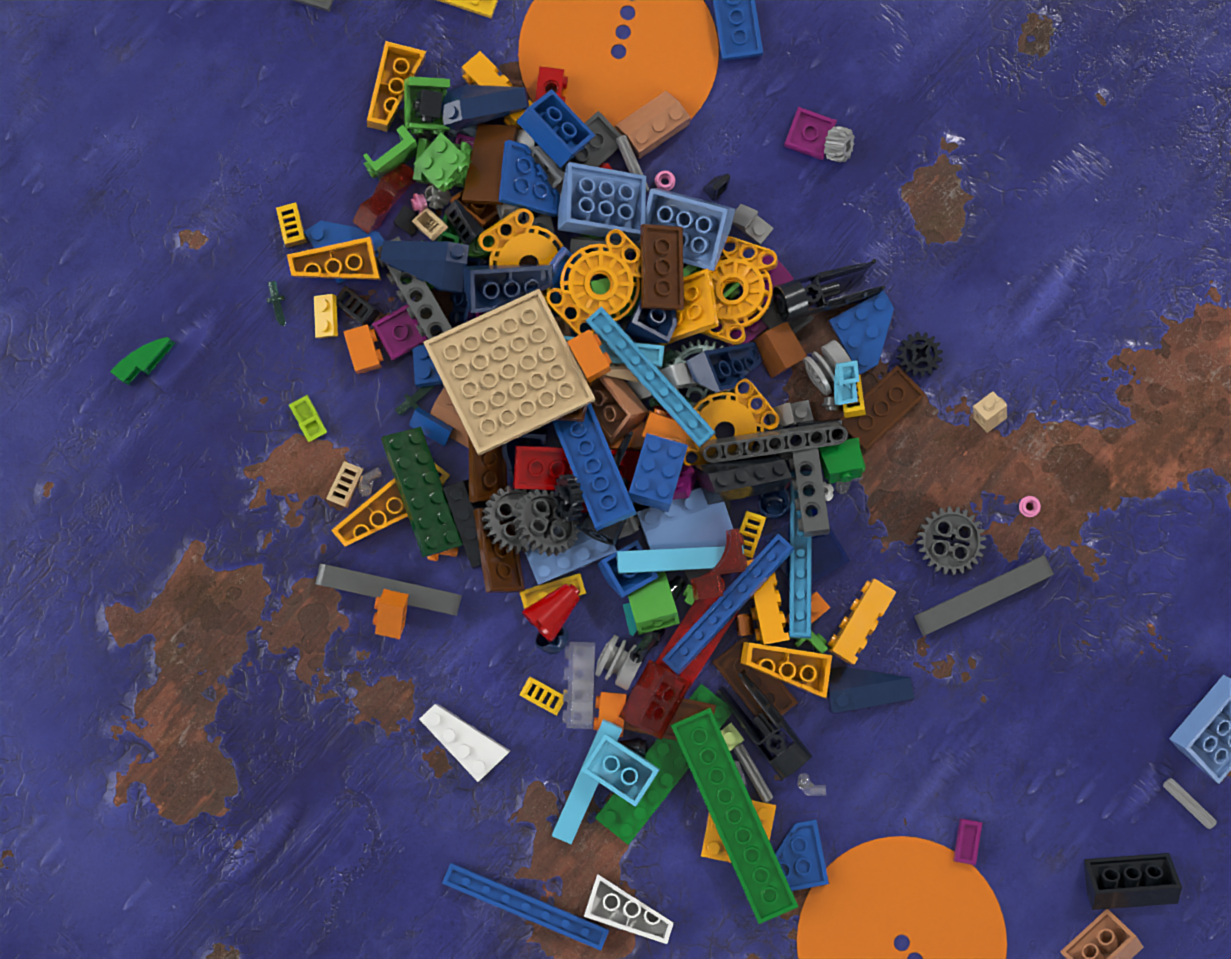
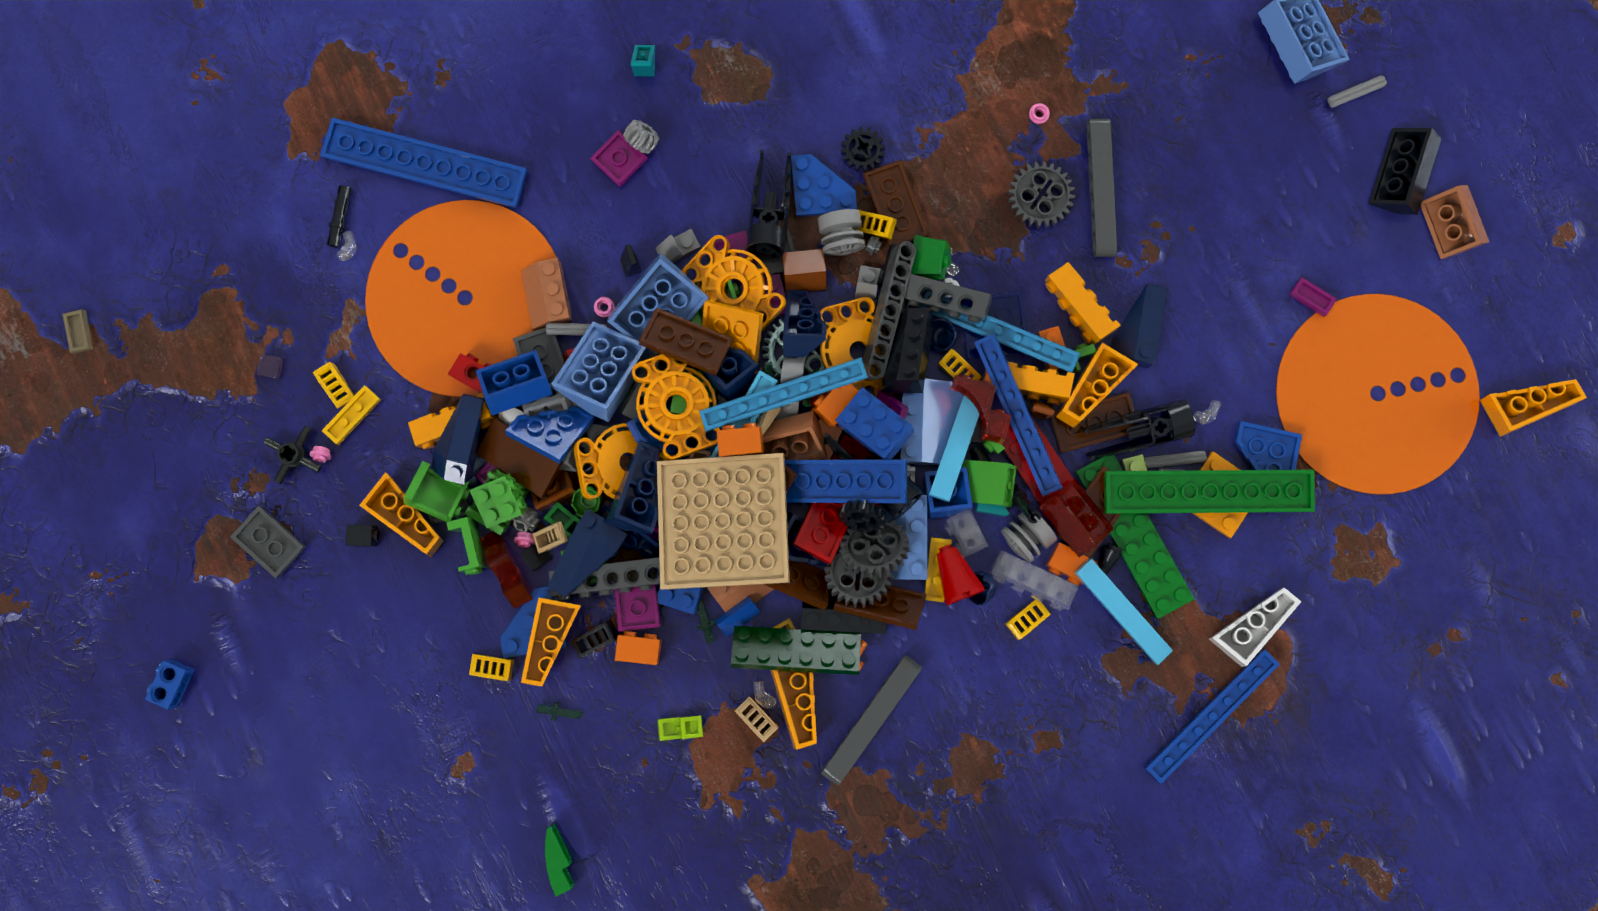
camera: 60 degrees left, 0 degrees up
yellow plate [314,294,338,339] -> none
orange brick [373,589,409,639] -> none
black brick [413,89,443,123] -> none
white wedge [419,704,510,782] -> none
black slope [444,199,485,245] -> none
medium azure slope [581,734,660,807] -> none
medium azure slope [834,360,859,405] -> none
tan head [973,391,1007,433] -> none
none -> black brick [345,525,380,547]
none -> teal slope [631,45,655,76]
none -> clear brick [944,509,988,558]

